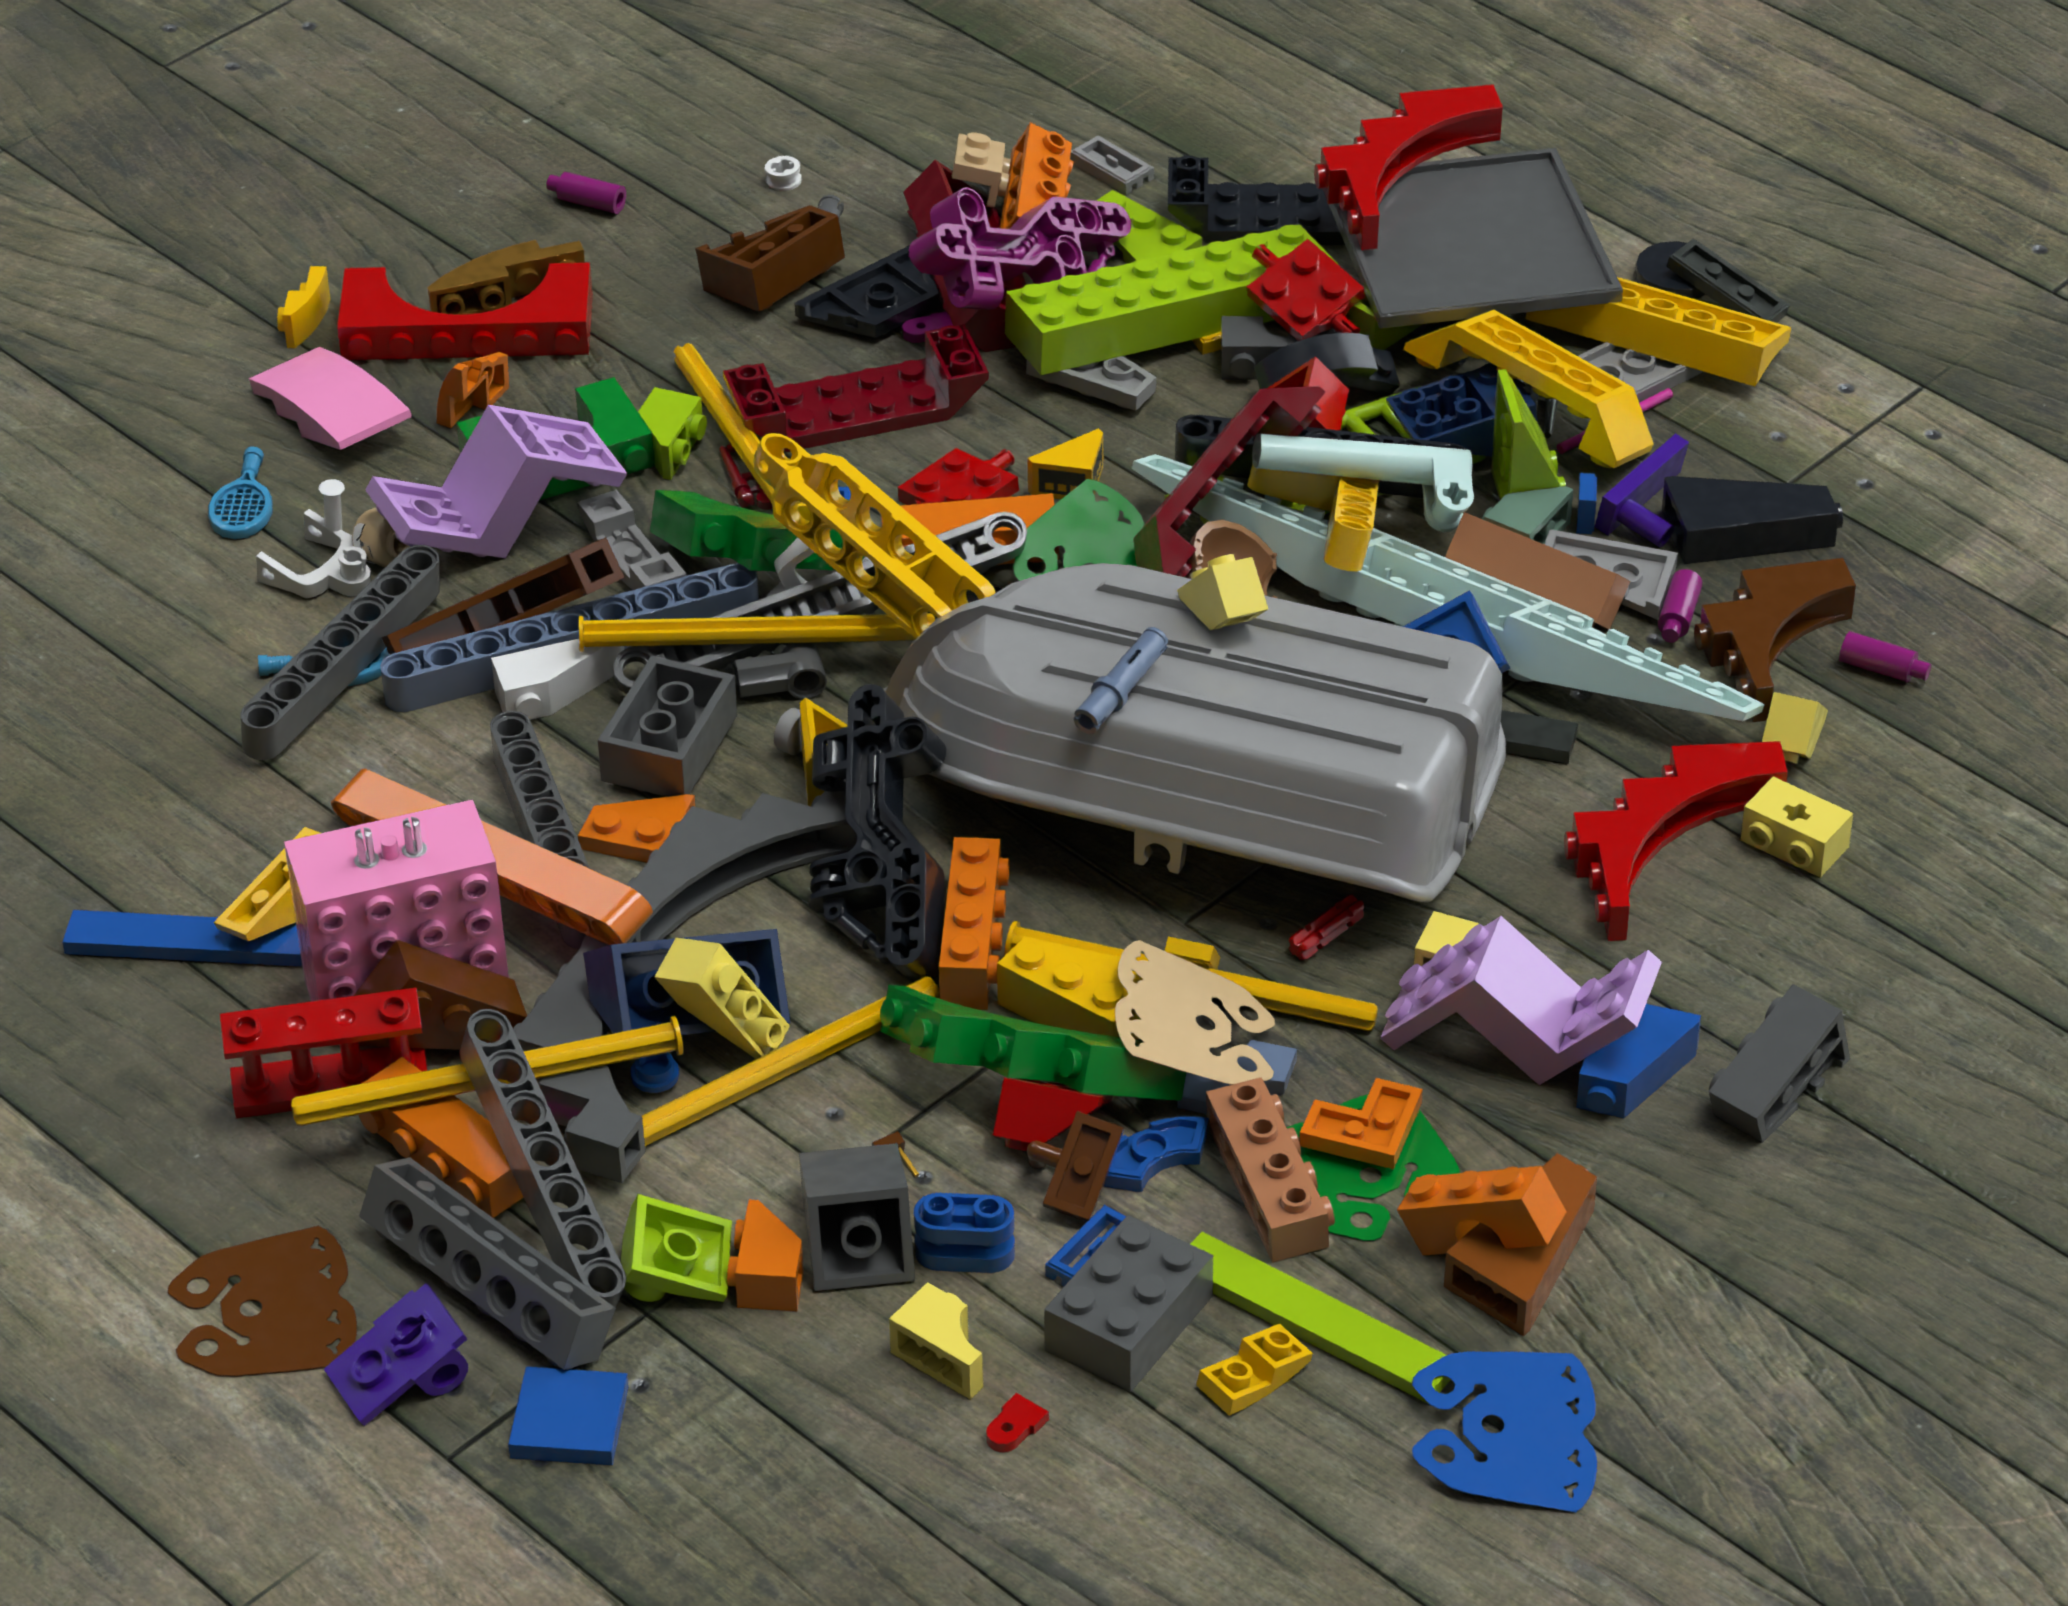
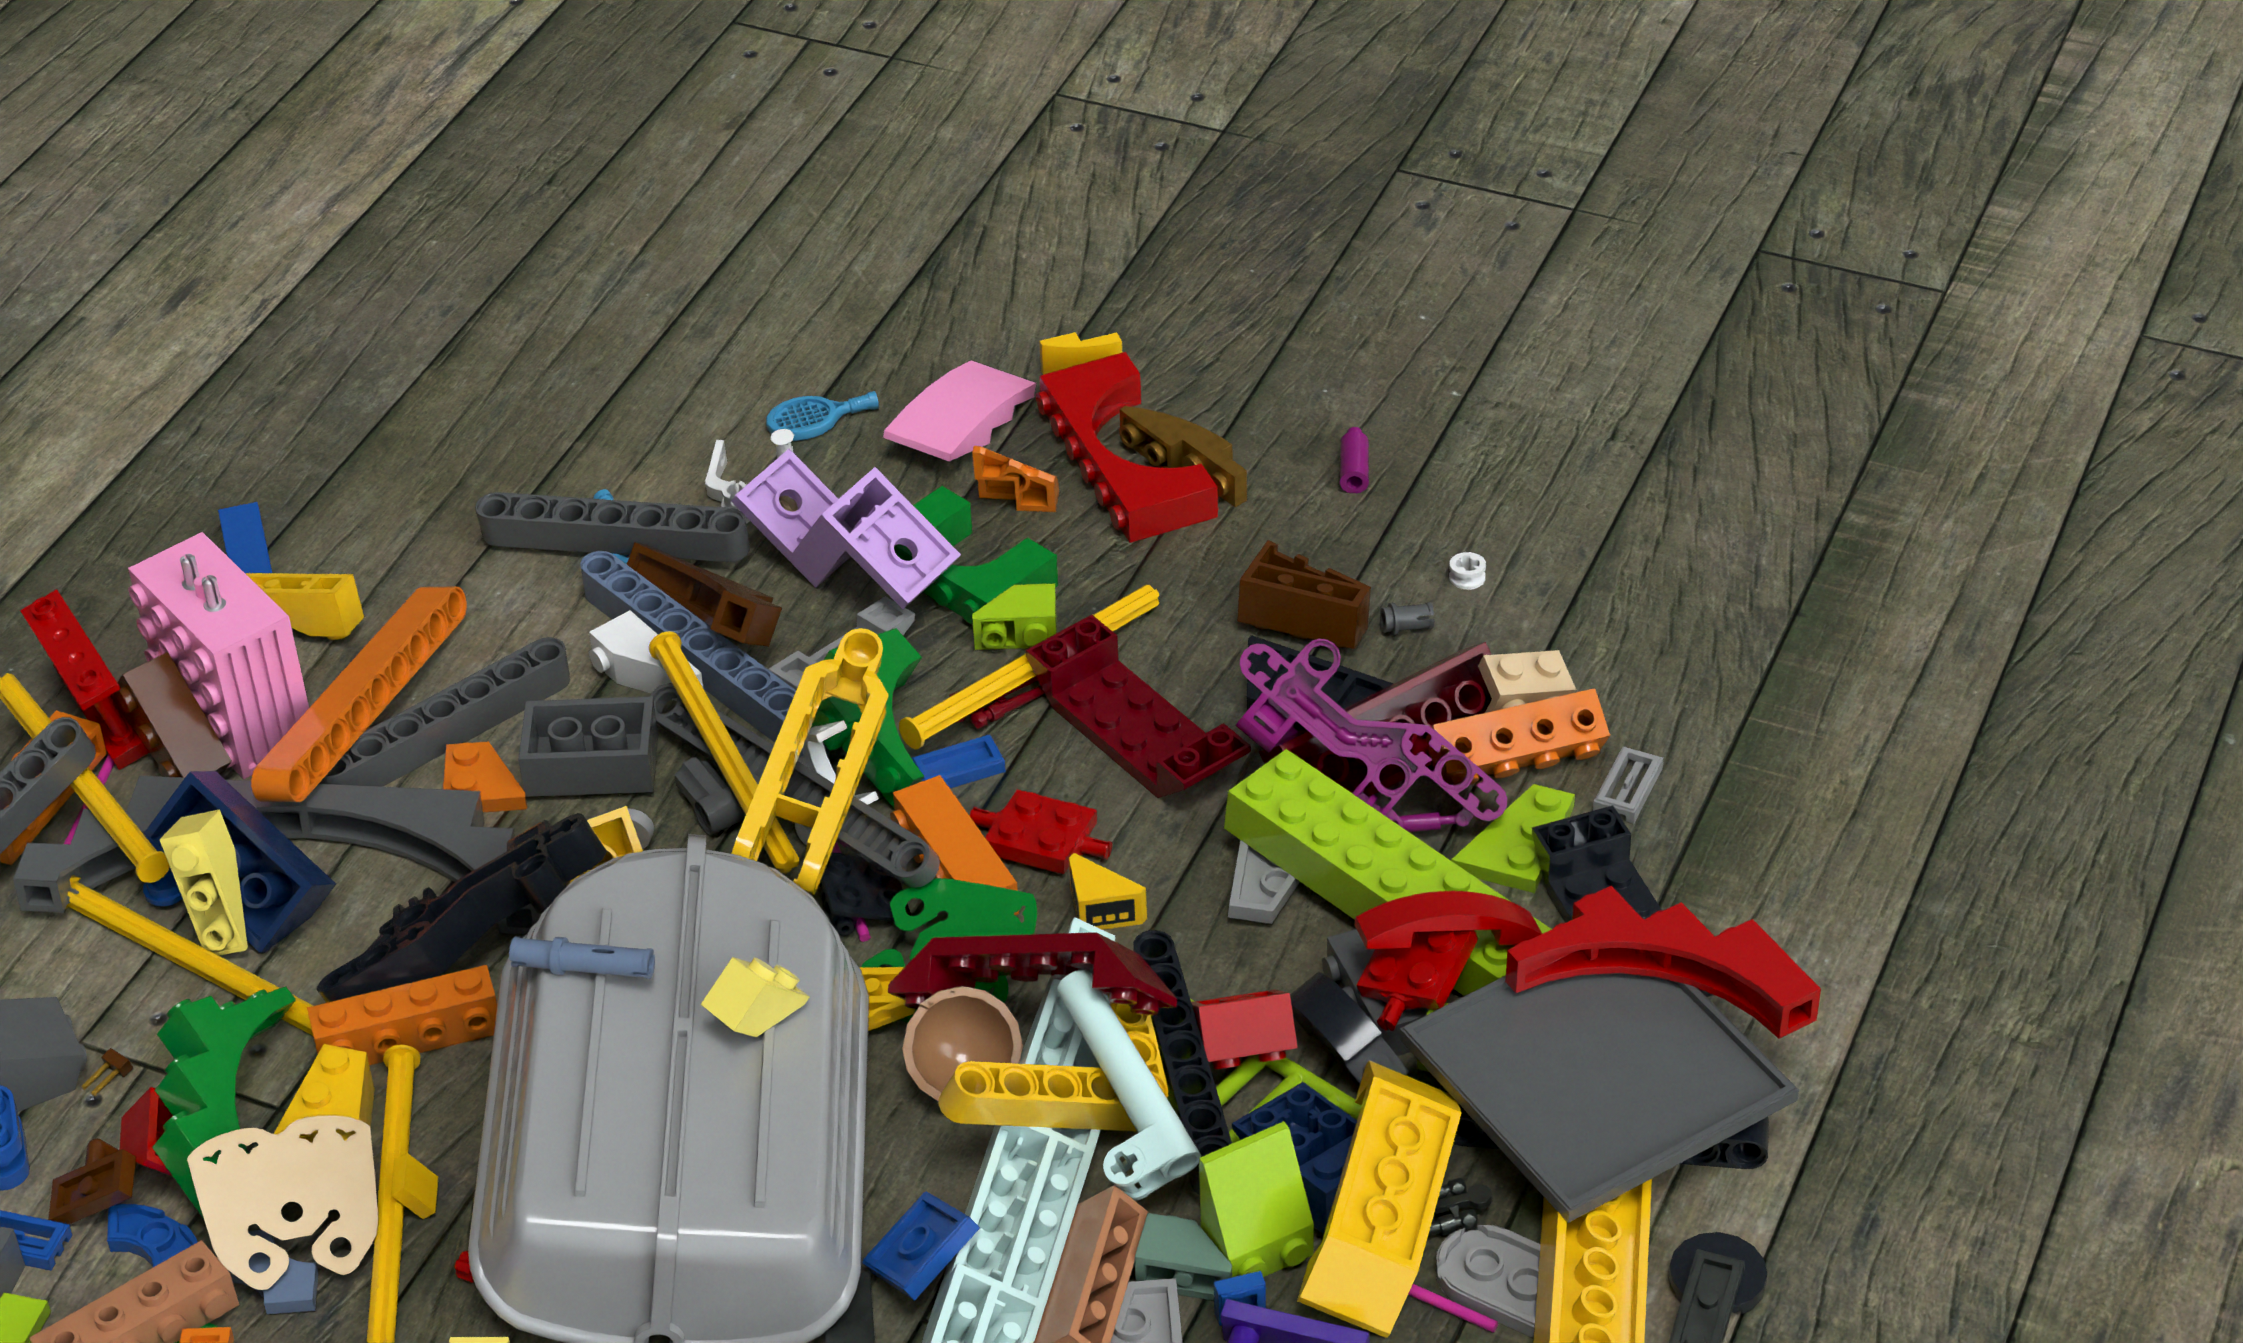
camera: 70 degrees right, 0 degrees up
none -> red slope [1354,891,1542,949]

